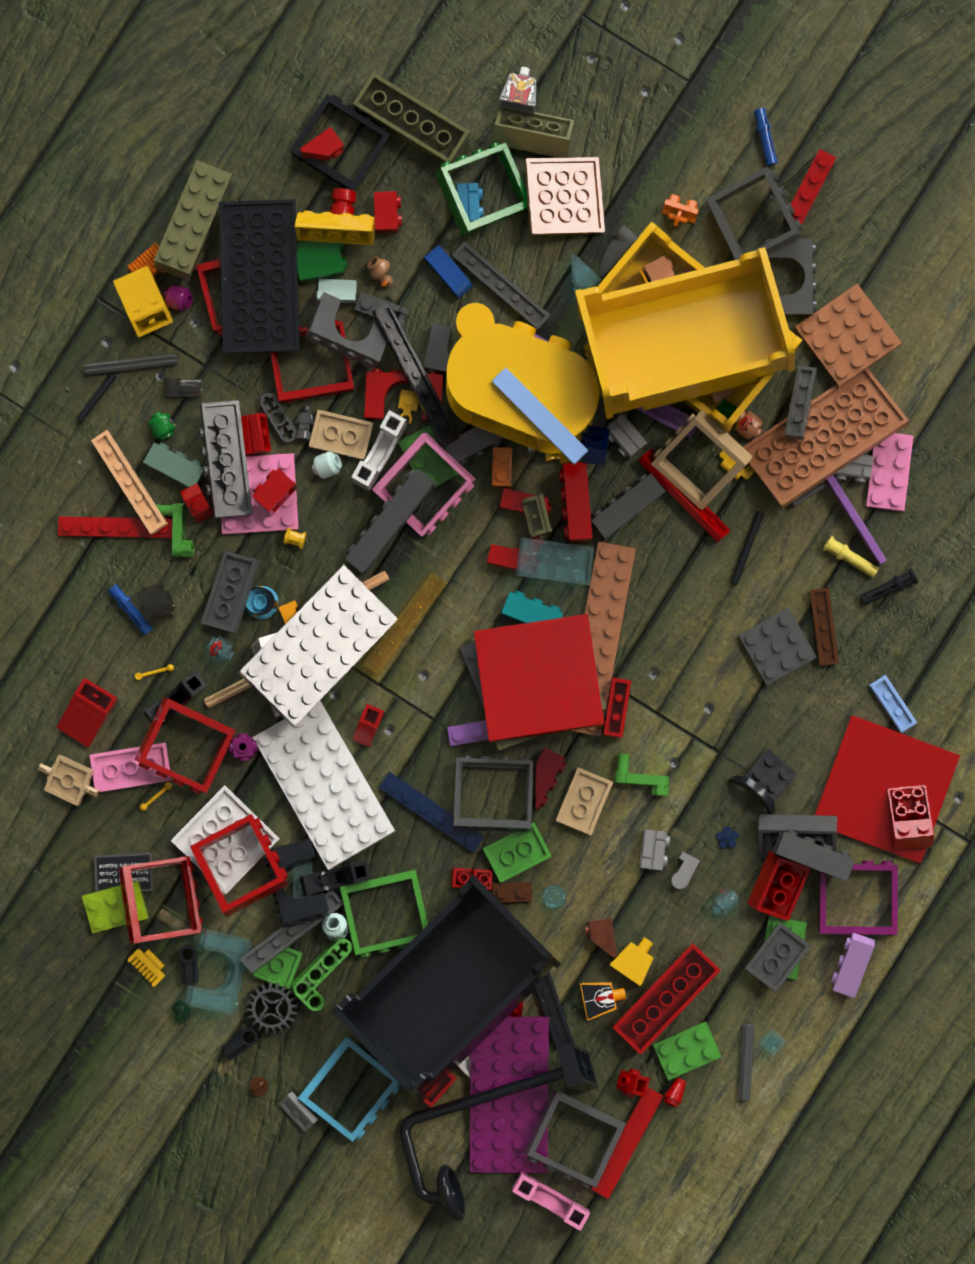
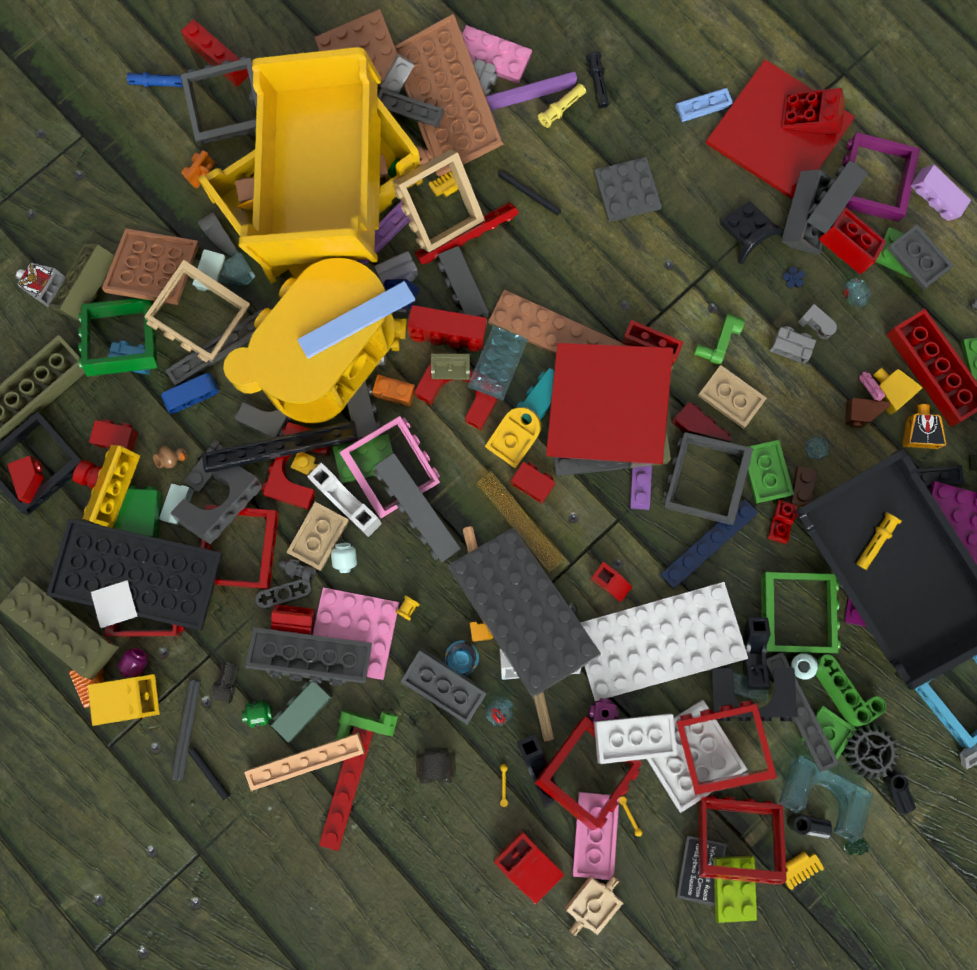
camera: 80 degrees left, 5 degrees down
blue pin [108,584,153,636] -> none
red slope [180,483,213,523] -> none
reddish brown tile [249,1076,269,1096] -> none
red brick [252,468,298,516] -> none
reddish brown plate [809,587,839,666] -> none
none -> white sticker [91,580,137,628]
none -> tan window [144,260,250,362]
none -> light aqua panel [192,249,226,291]
none -> light grey plate [381,54,414,94]
none -> yellow tile [485,407,541,469]
none -> red brick [510,462,556,504]
none -> white plate [594,714,677,764]
none -> yellow pin [855,512,902,570]
none -> bright pink axle [859,372,885,401]

